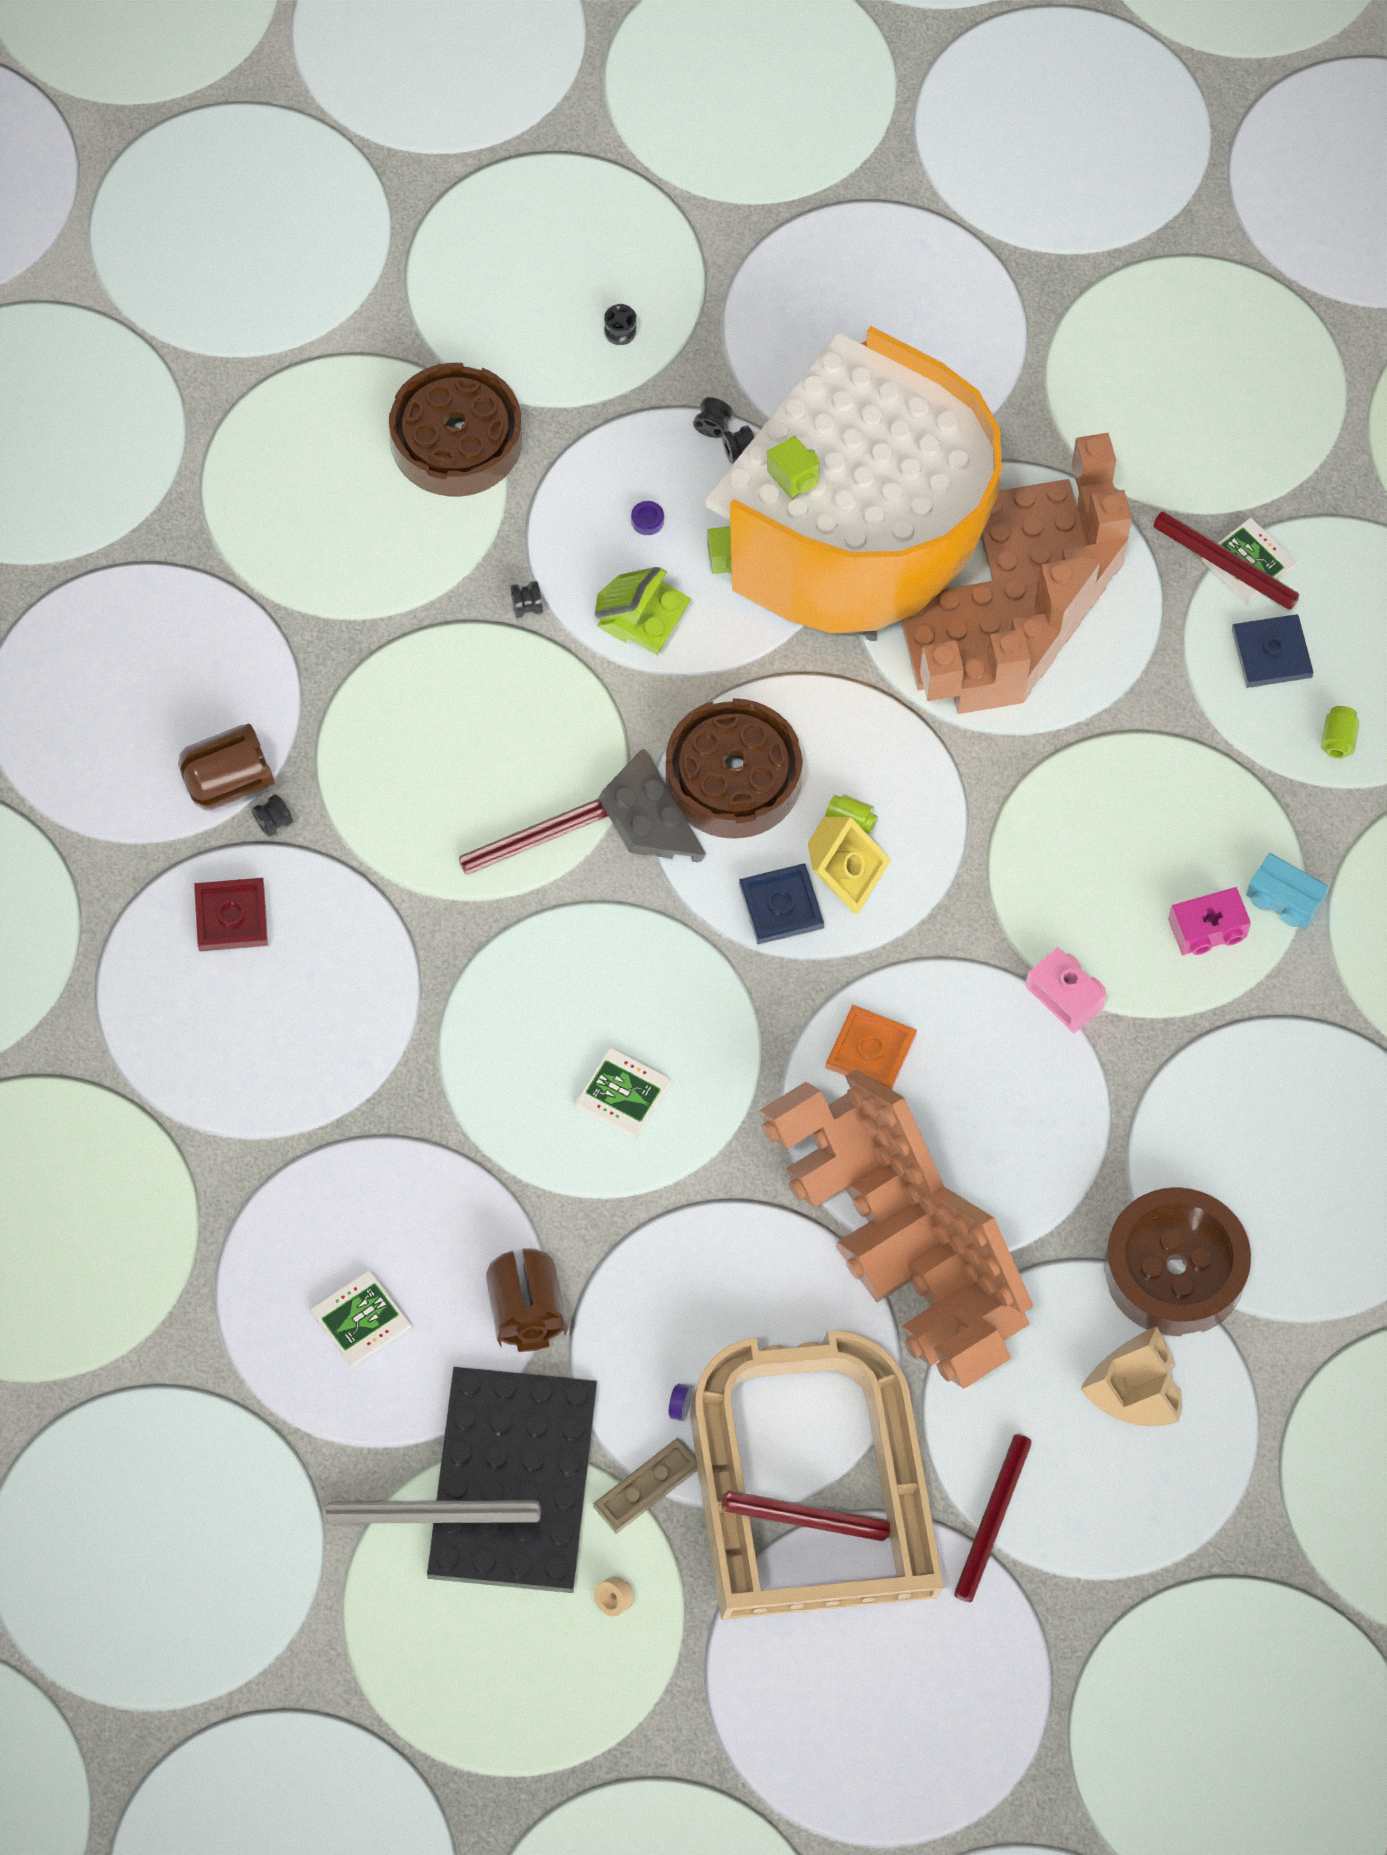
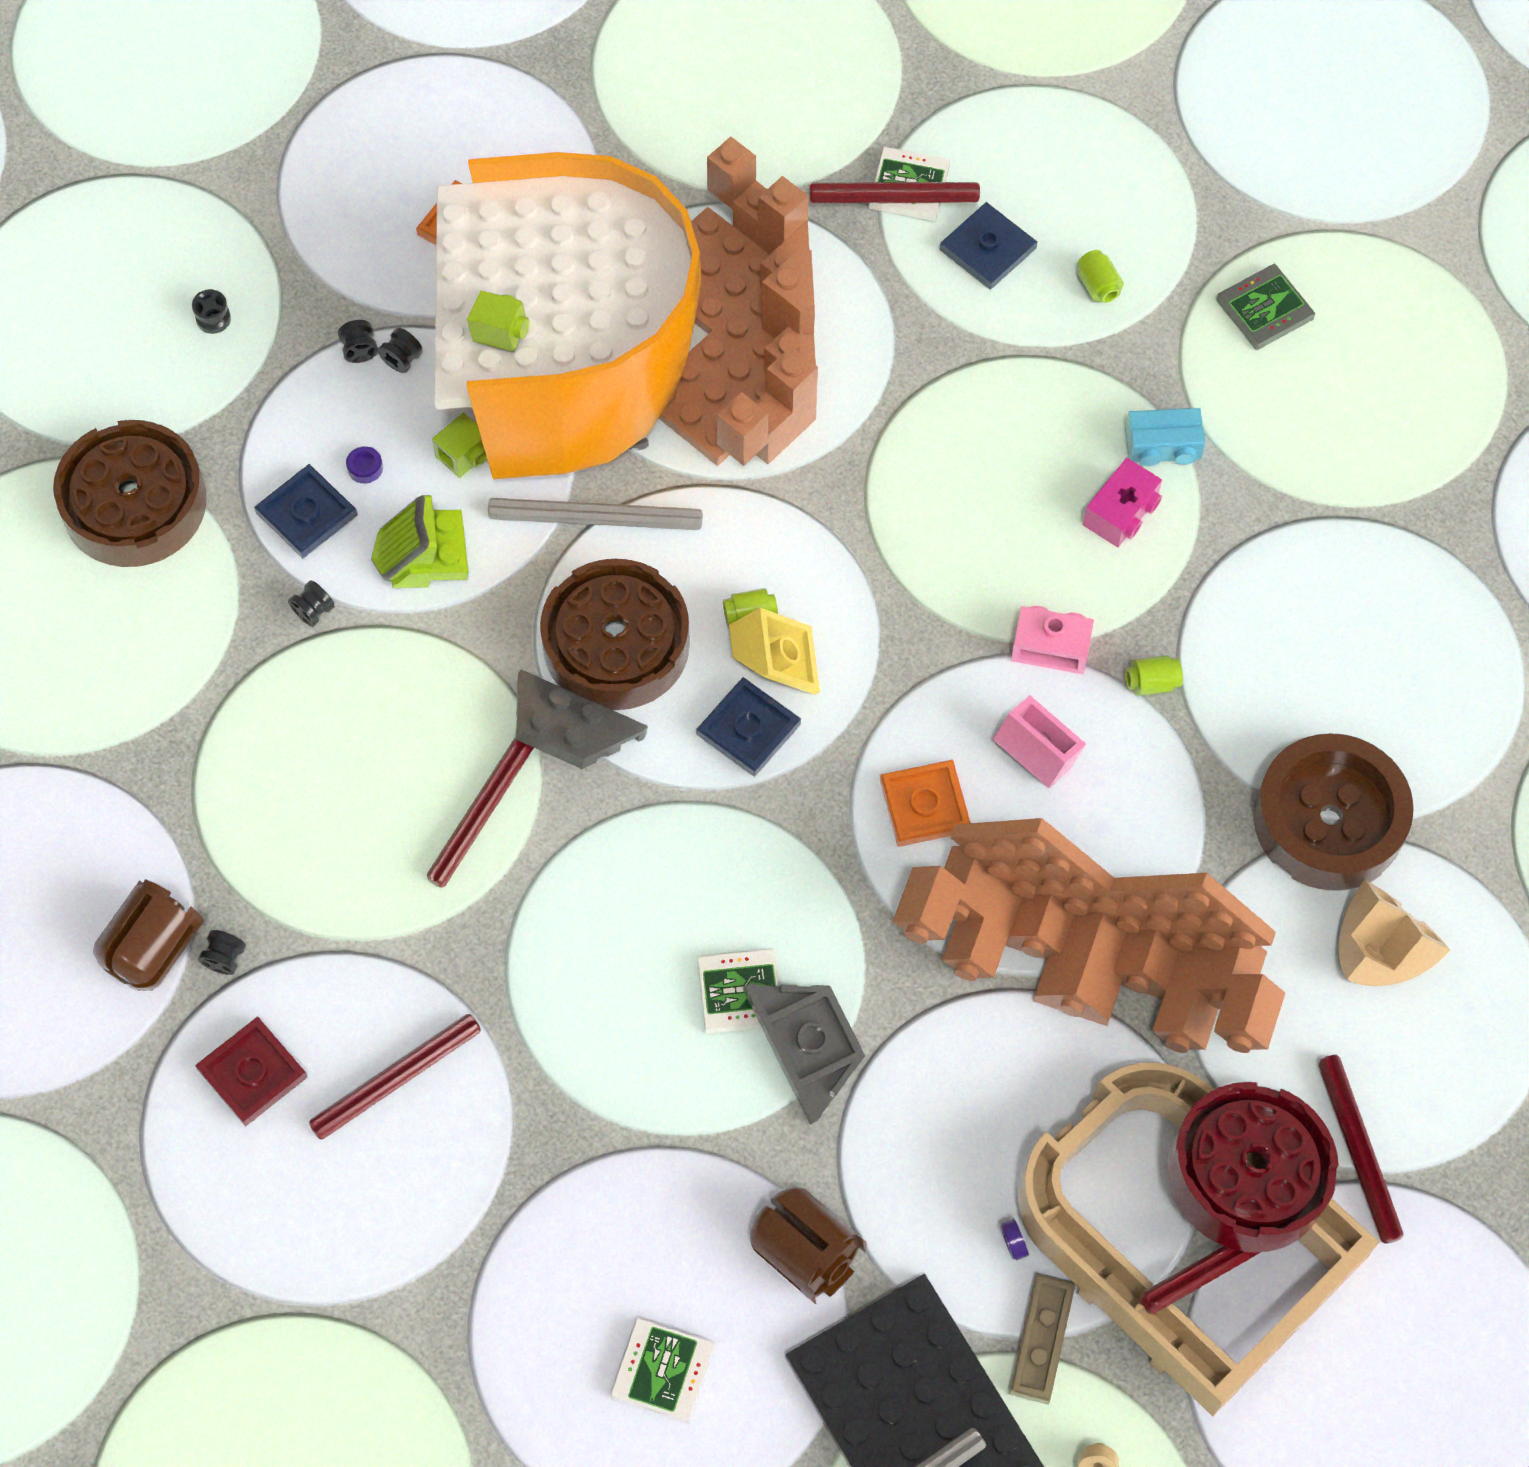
camera: 35 degrees left, 0 degrees up
none -> dark blue plate [254,464,358,559]
none -> axle [309,1014,481,1140]
none -> light grey axle [488,498,703,530]
none -> dark grey wing [743,984,865,1125]
none -> bright pink brick [993,695,1086,788]
none -> lime brick [1125,655,1183,696]
none -> dark red brick [1167,1082,1339,1253]

